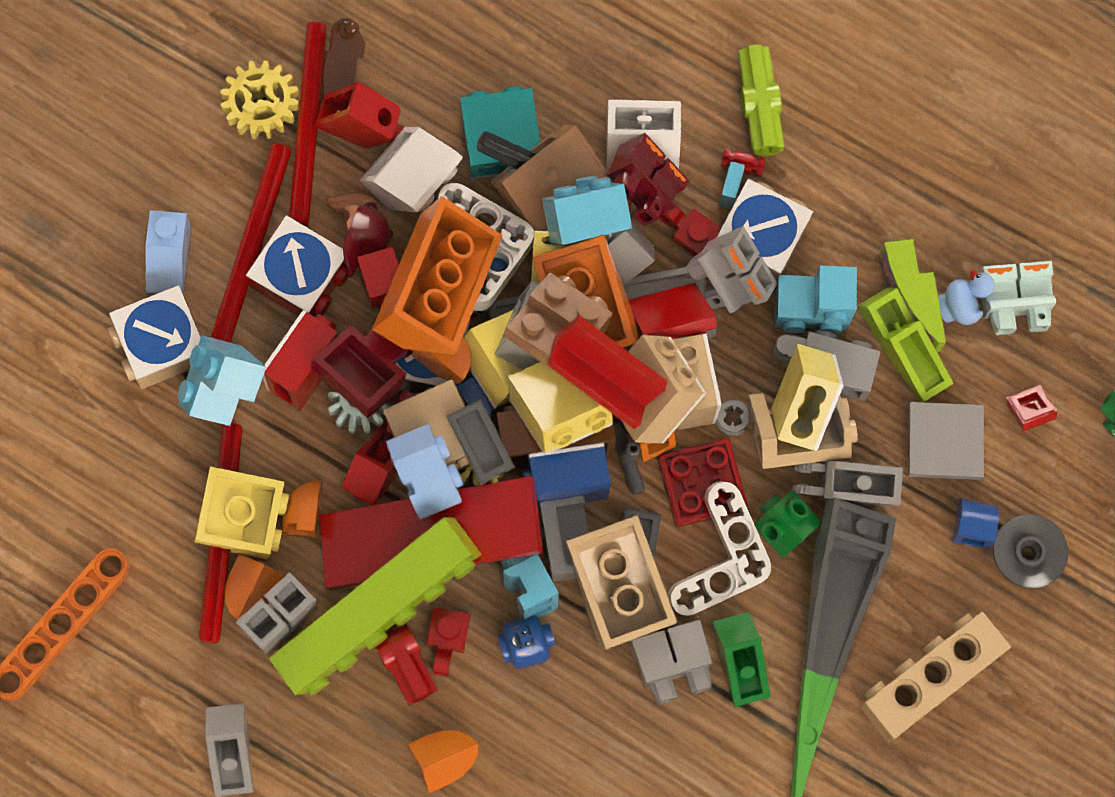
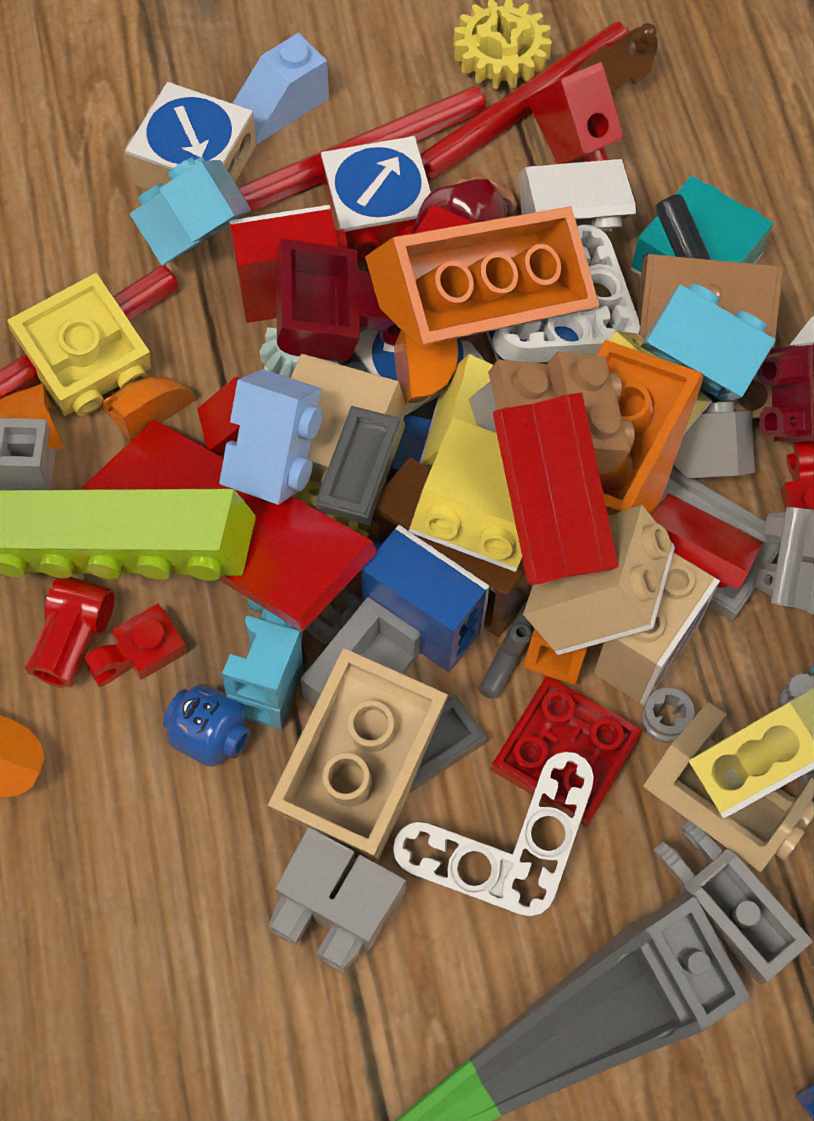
camera: 50 degrees right, 10 degrees down
green slope [712,612,771,707] -> none
green brick [754,490,822,558] -> none

